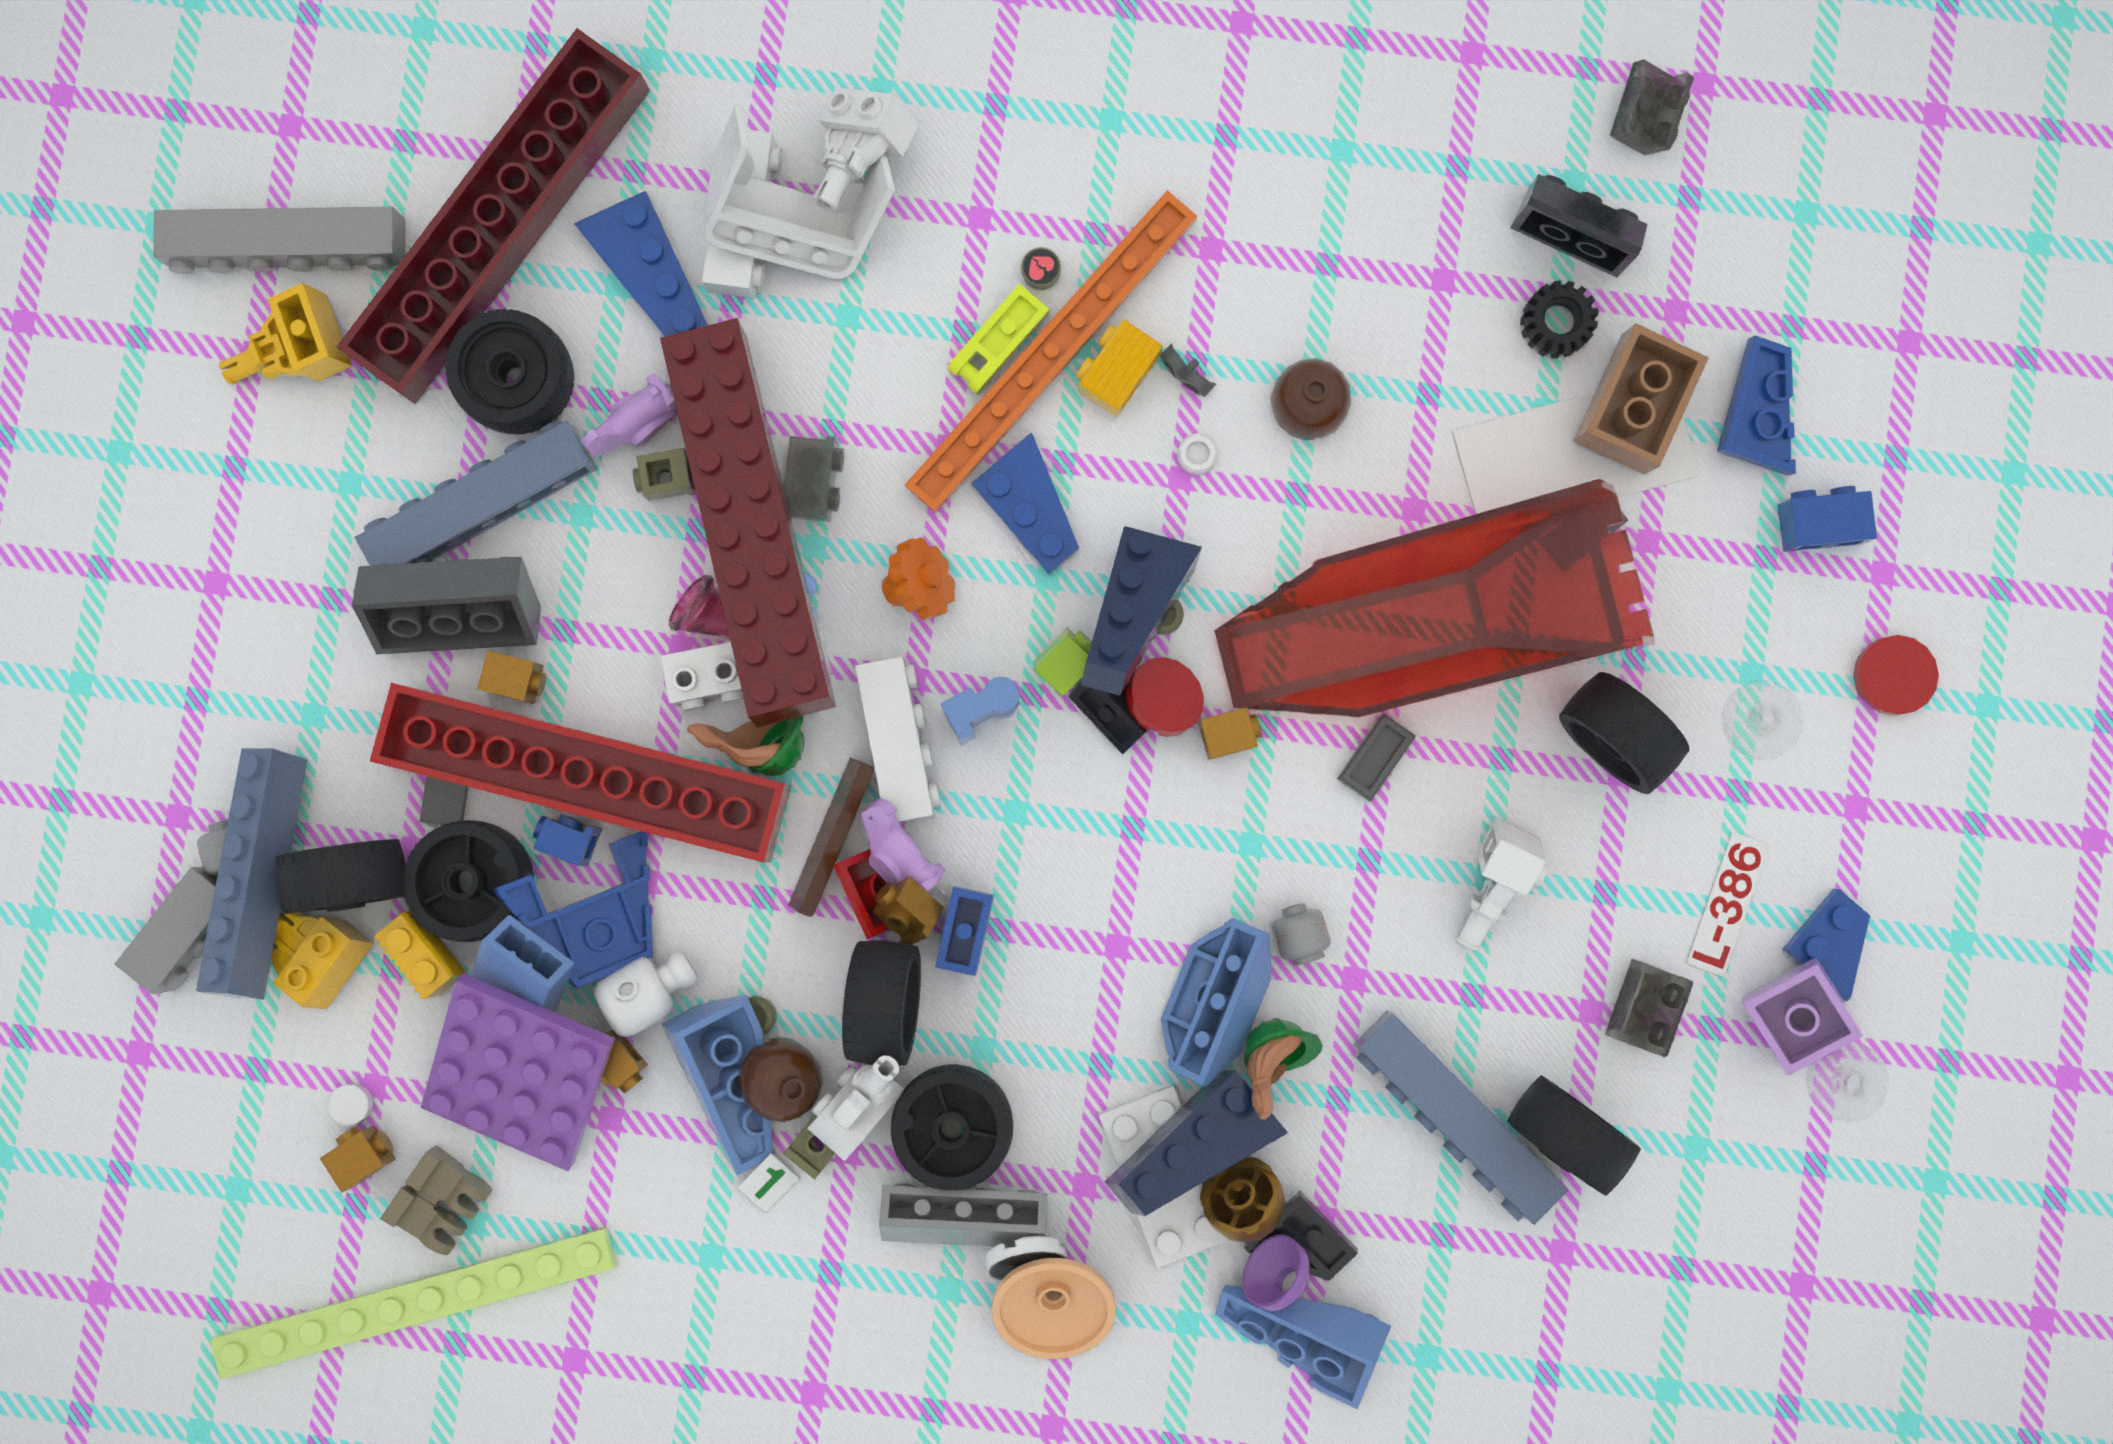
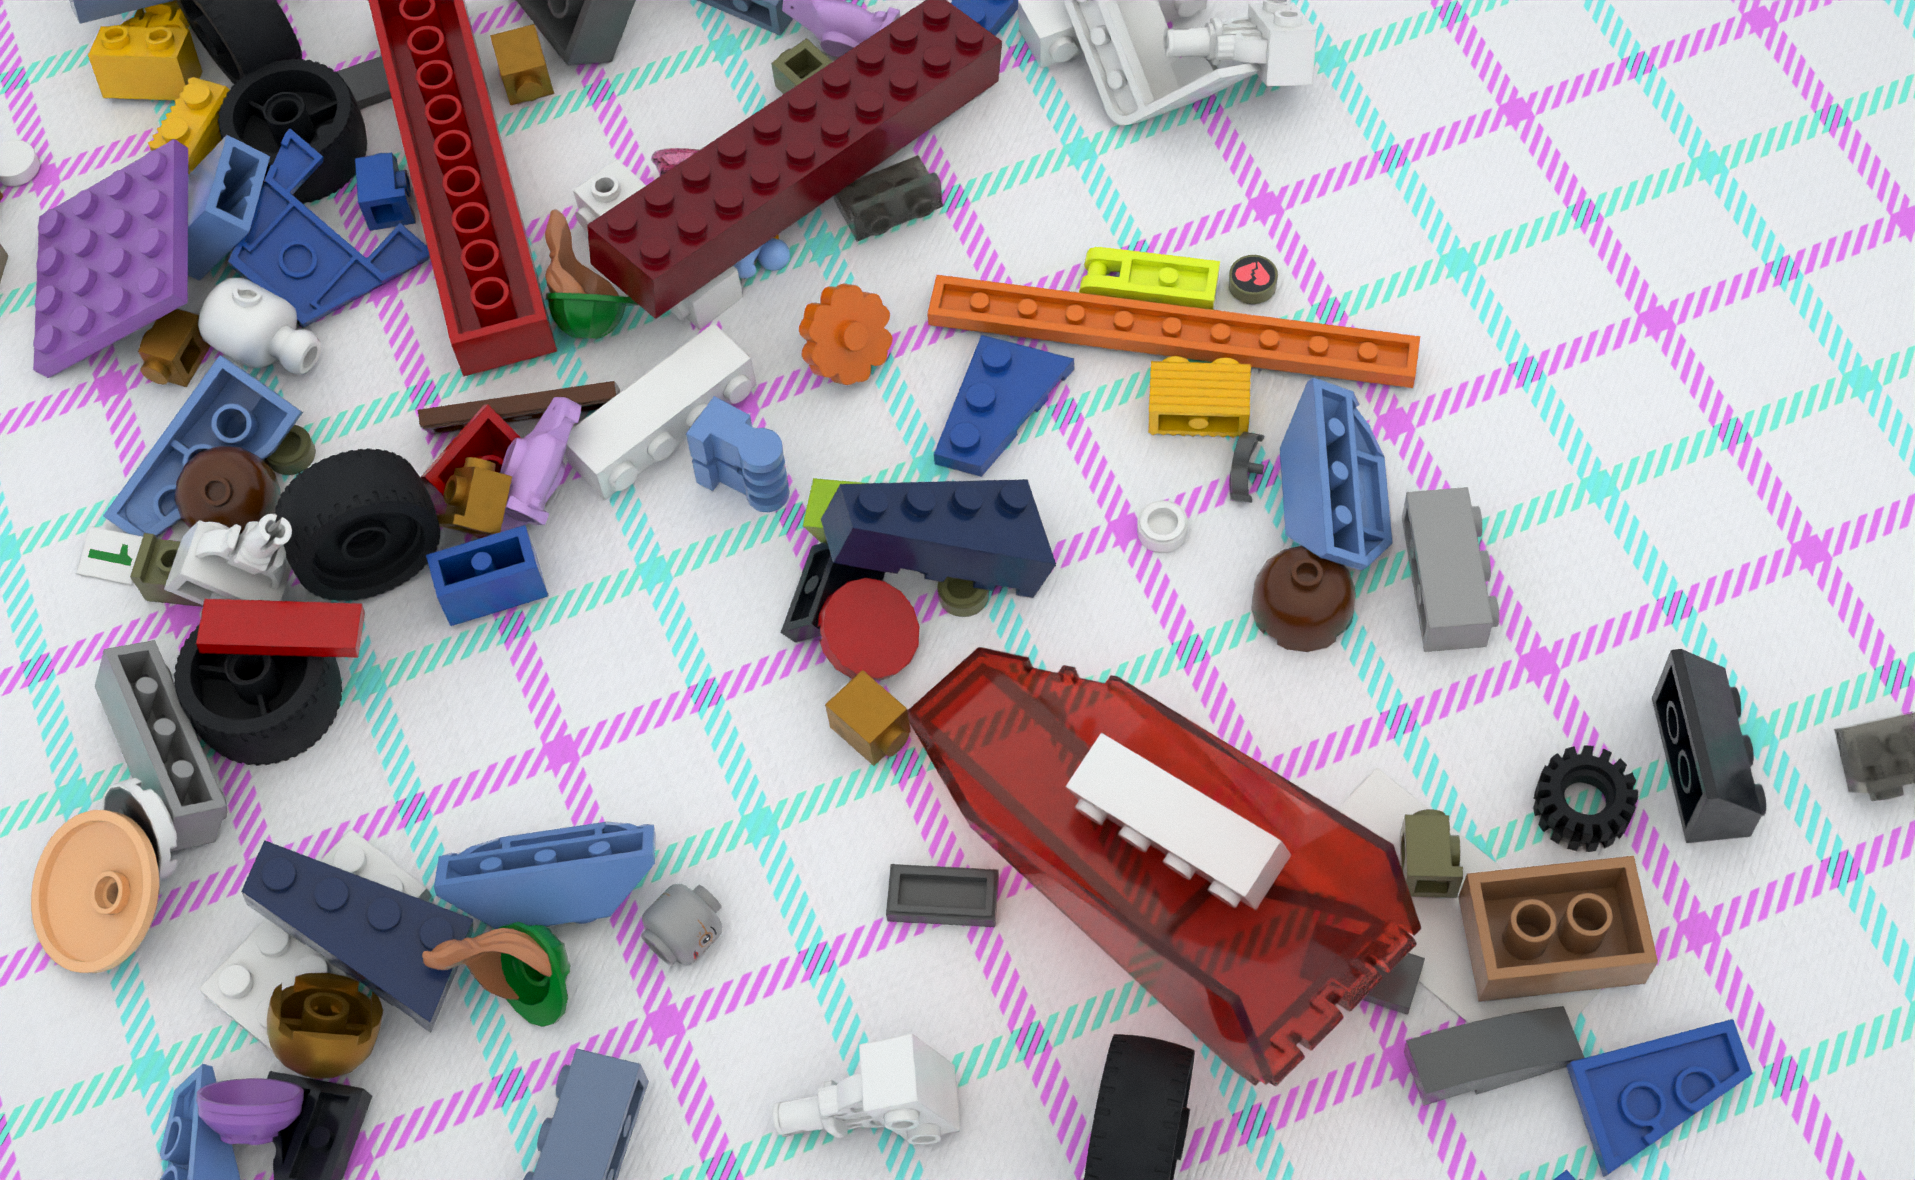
camera: 60 degrees right, 25 degrees down
none -> red tile [196,599,365,658]
none -> white brick [1065,733,1291,910]
none -> medium blue wedge [1280,377,1392,571]
none -> olive brick [1400,809,1463,898]
none -> light grey brick [1402,487,1499,652]
none -> dark grey slope [1404,1006,1584,1106]

